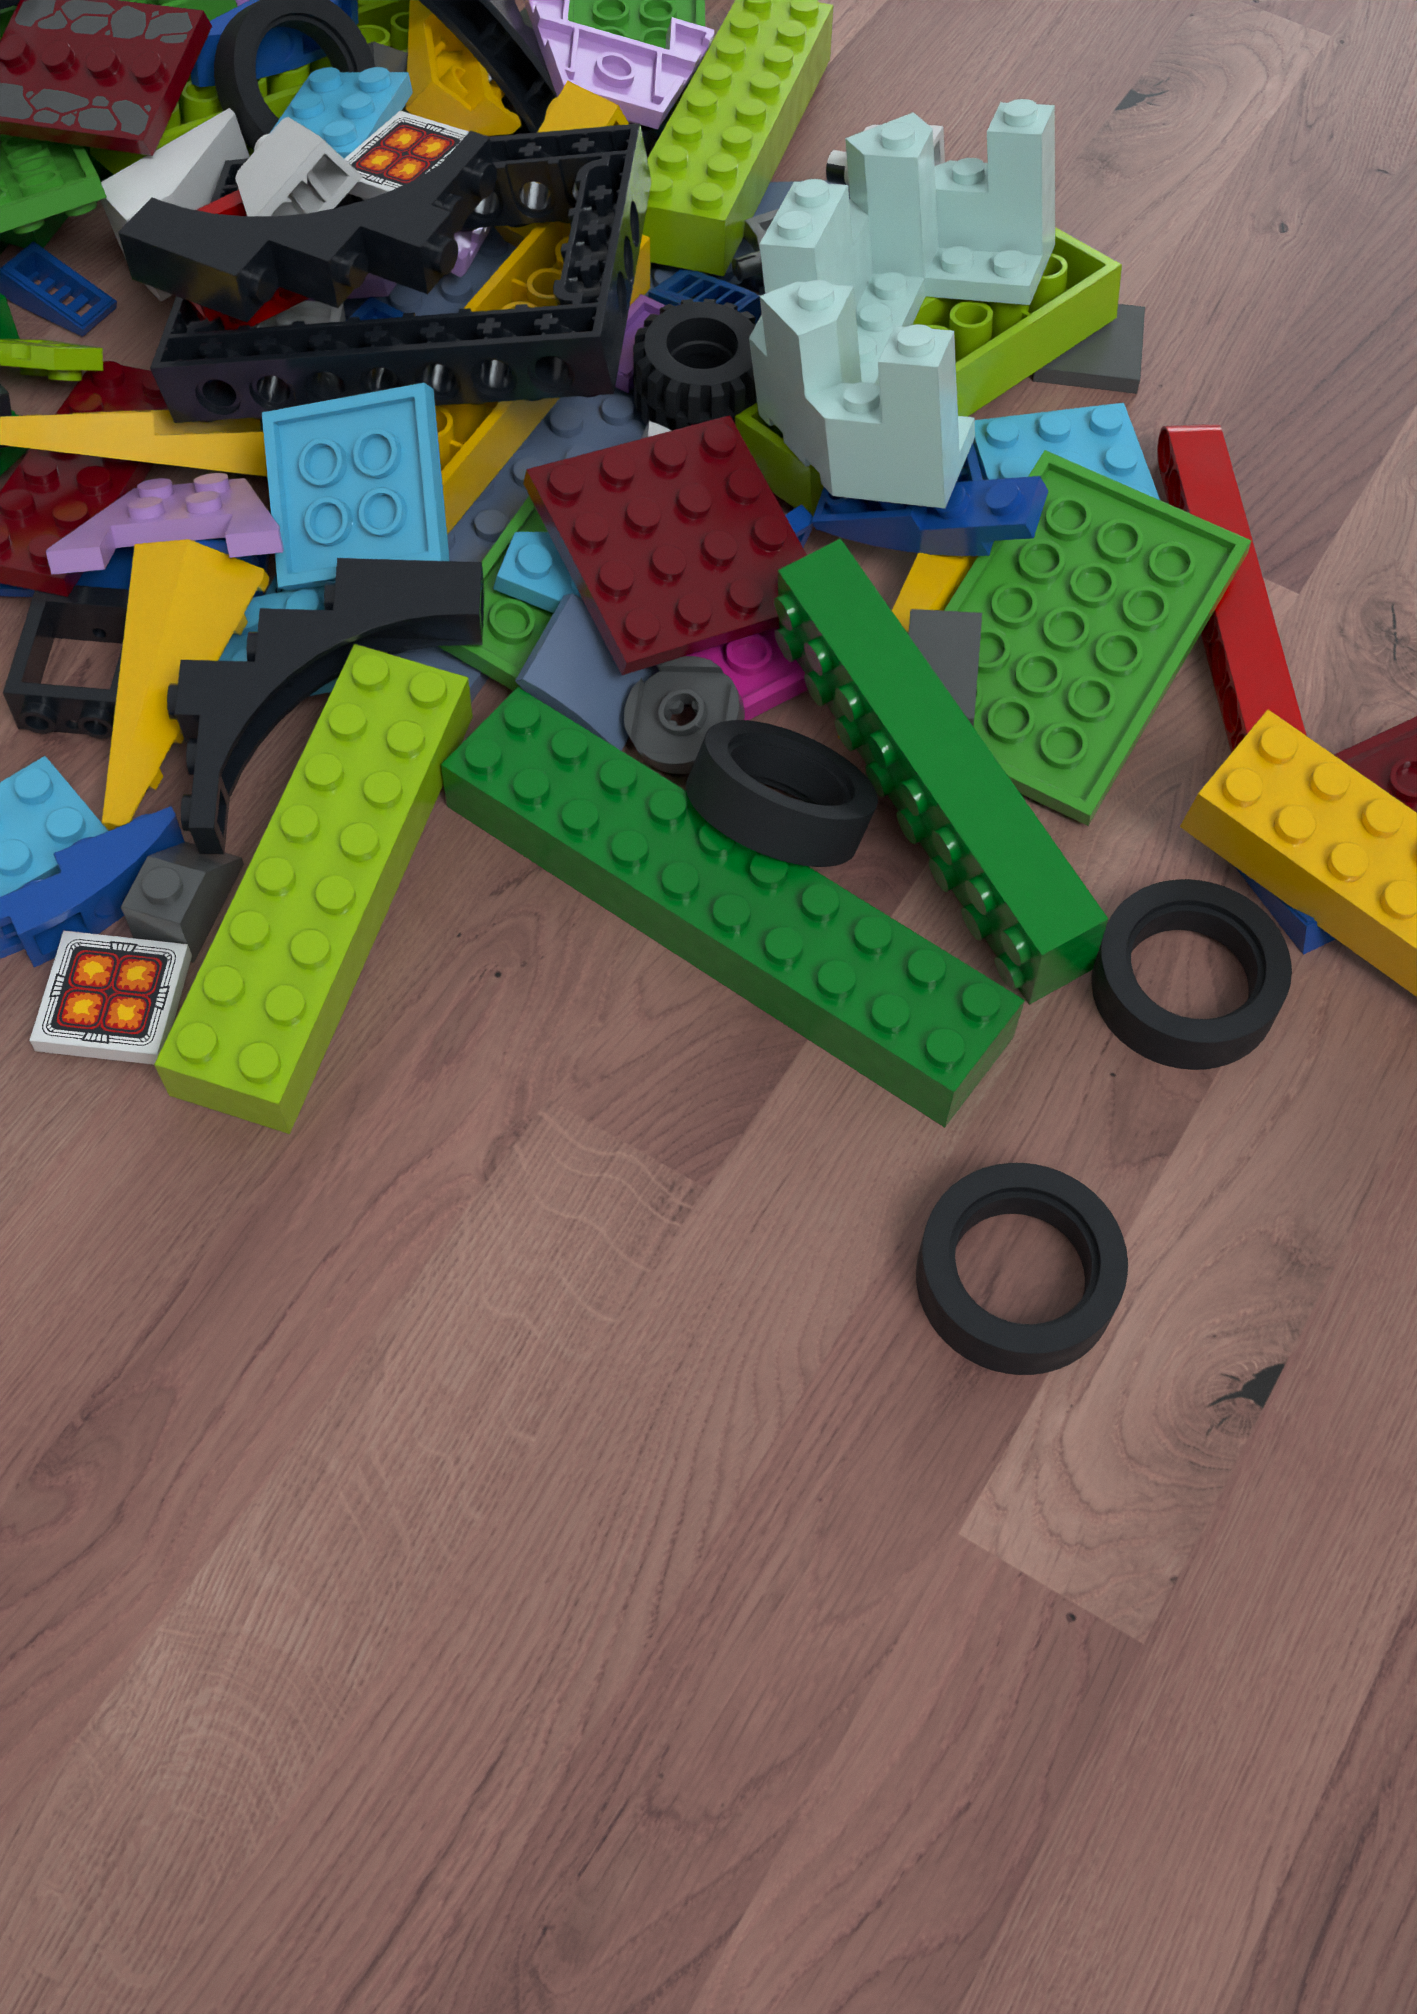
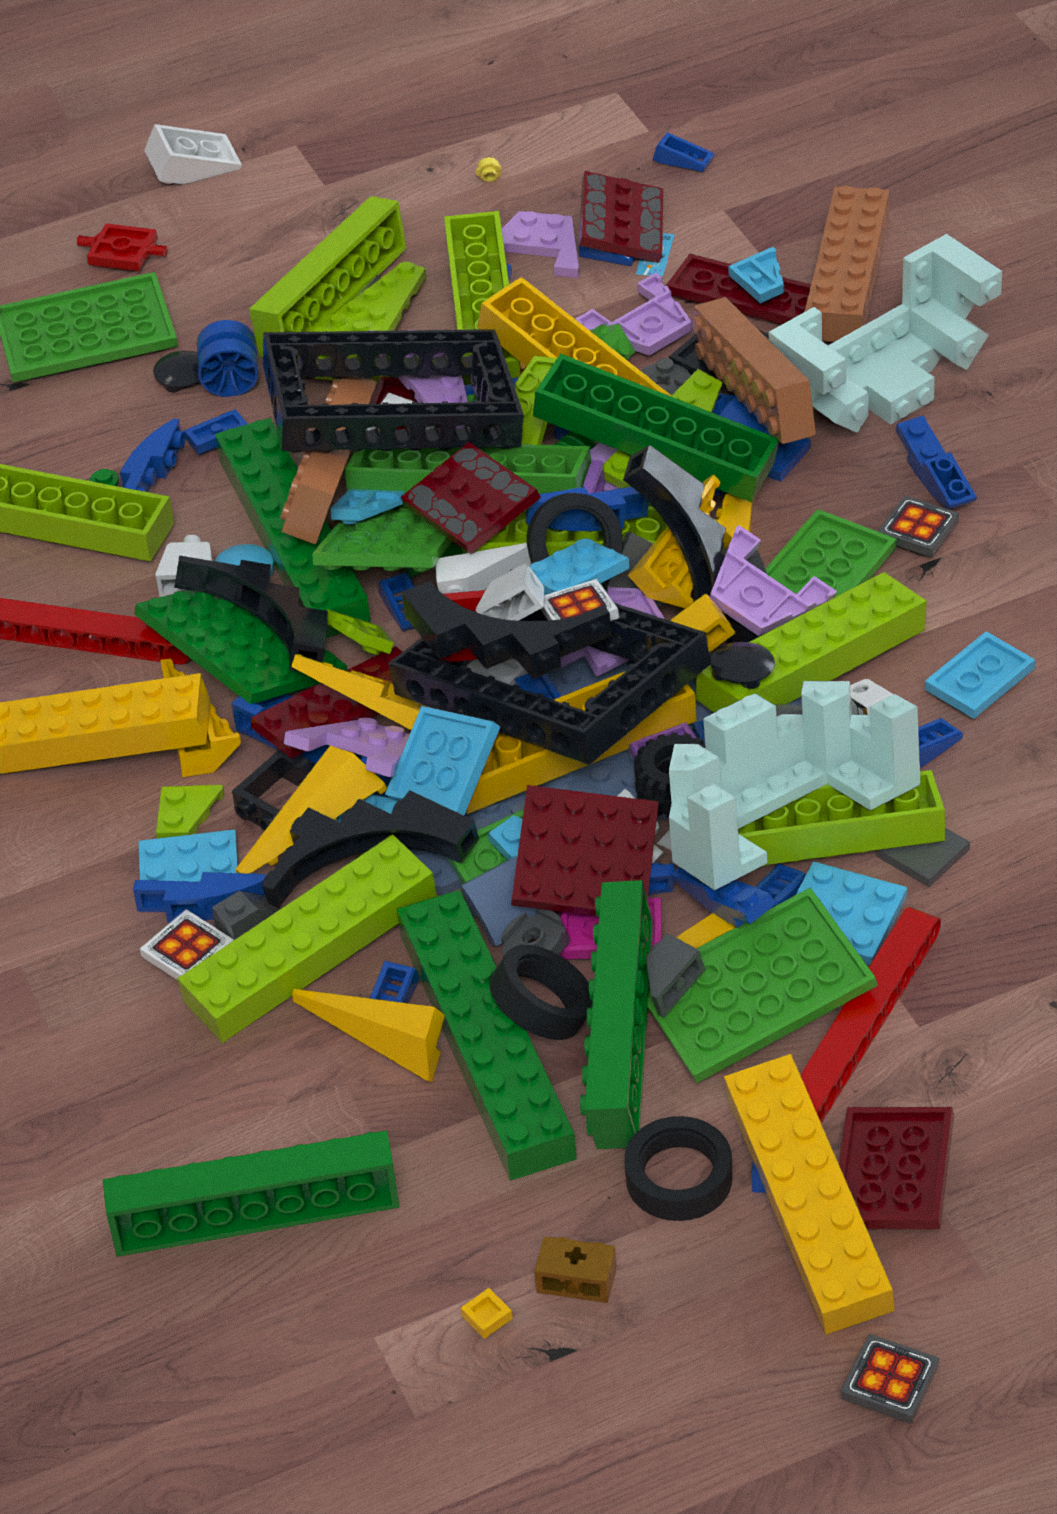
camera: 40 degrees right, 15 degrees down
black tyre [916,1163,1128,1375] -> none
none -> green brick [102,1130,400,1257]
none -> yellow wedge [292,989,445,1083]
none -> blue slope [369,961,420,1003]
none -> yellow plate [460,1288,513,1339]
none -> pearl gold brick [534,1236,617,1303]
none -> black dish [710,642,775,689]
none -> medium azure plate [925,631,1035,719]

